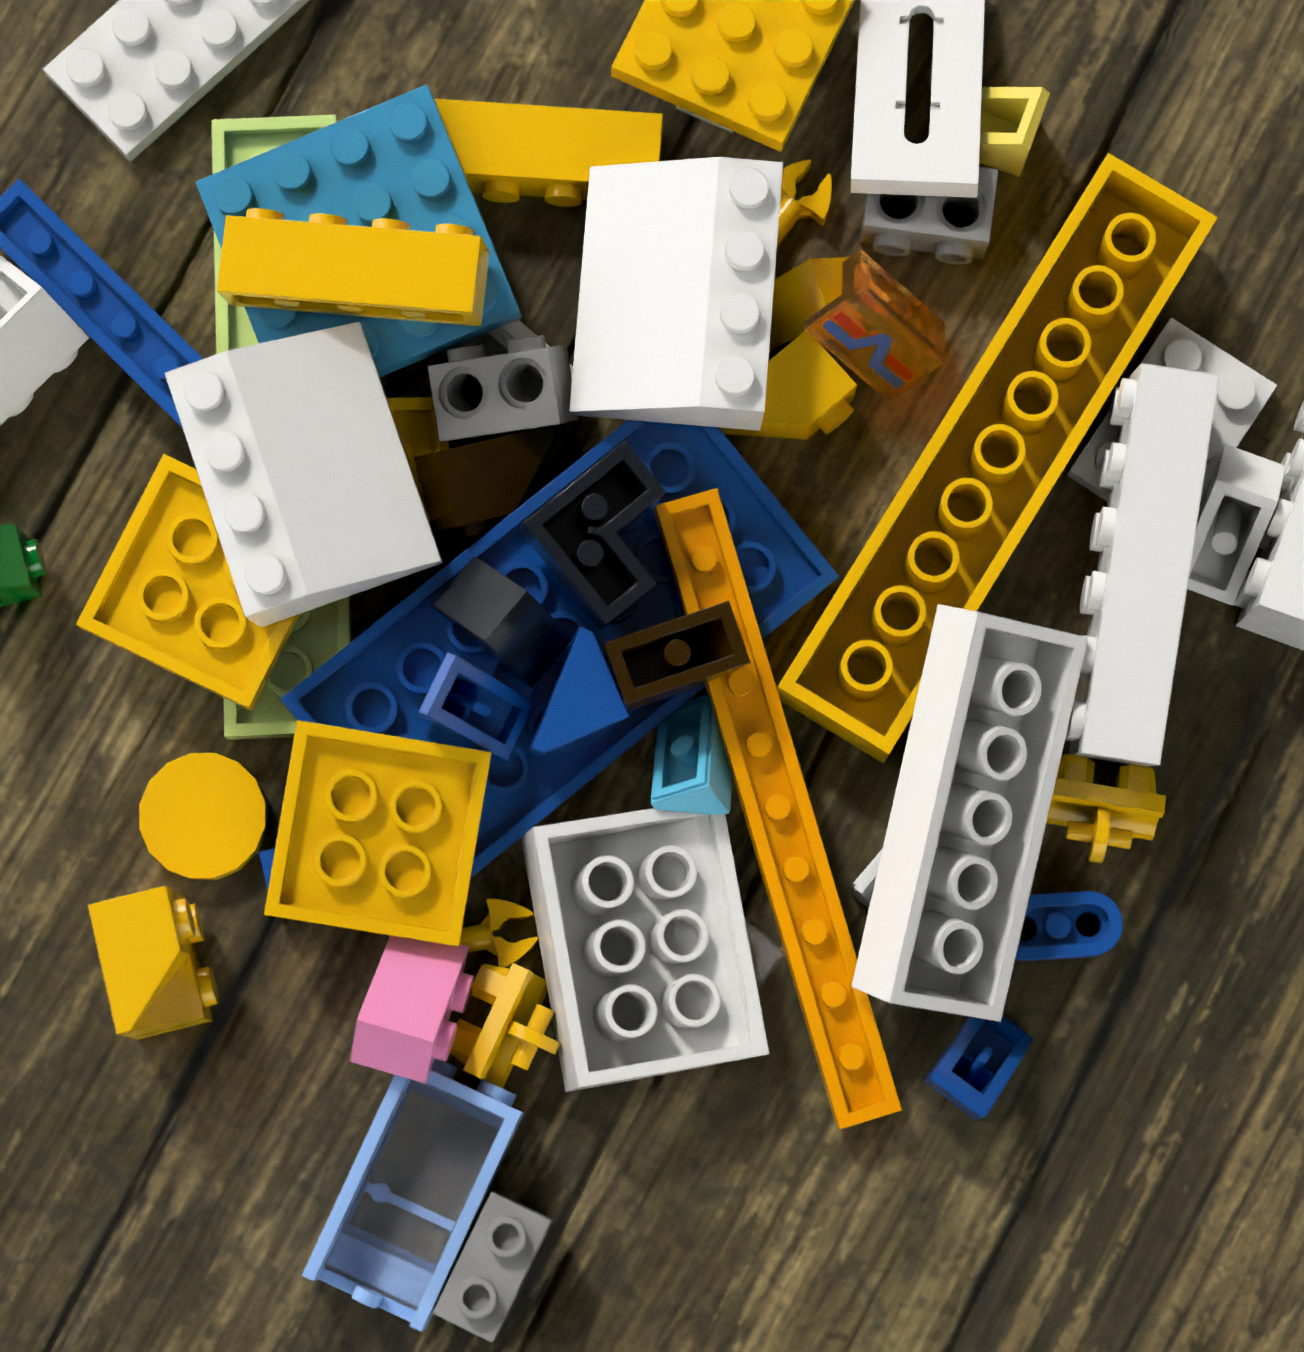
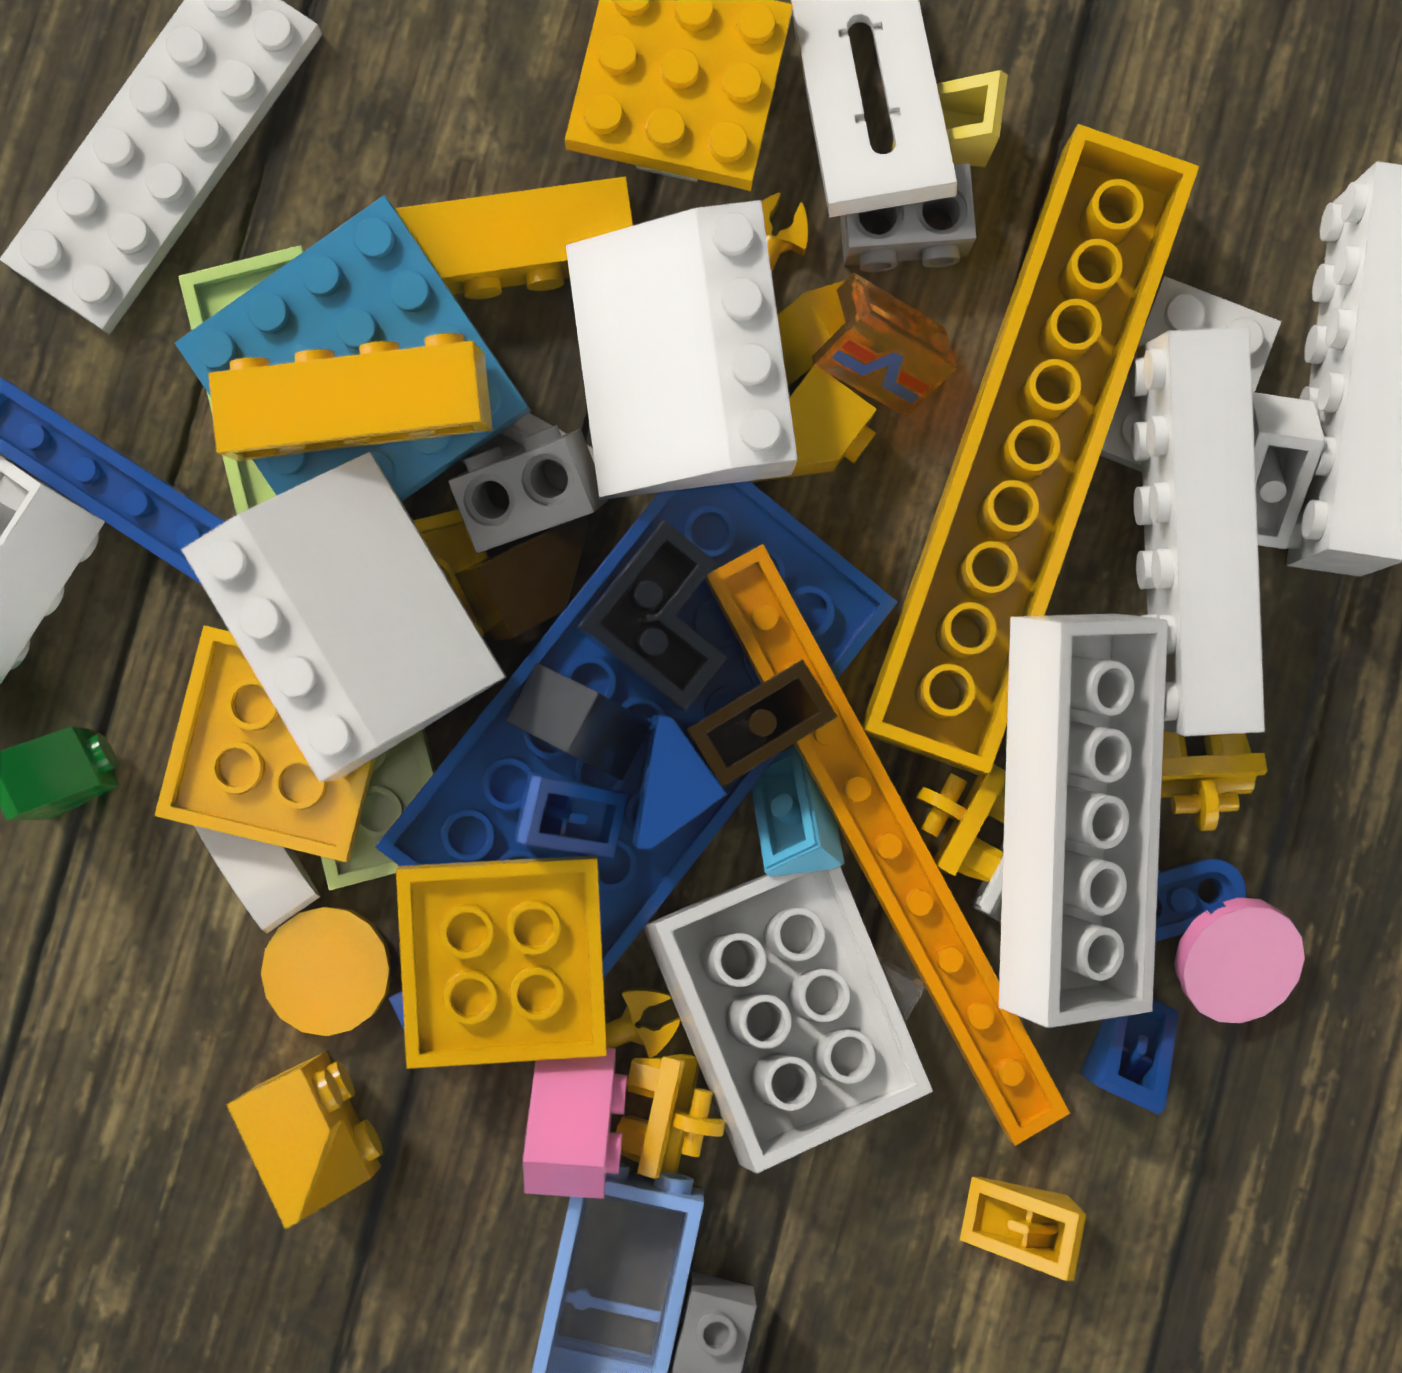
camera: 20 degrees left, 5 degrees up
none -> white slope [194,826,320,934]
none -> yellow hips [917,764,1006,882]
none -> yellow slope [960,1177,1086,1281]
none -> bright pink tile [1174,897,1305,1023]

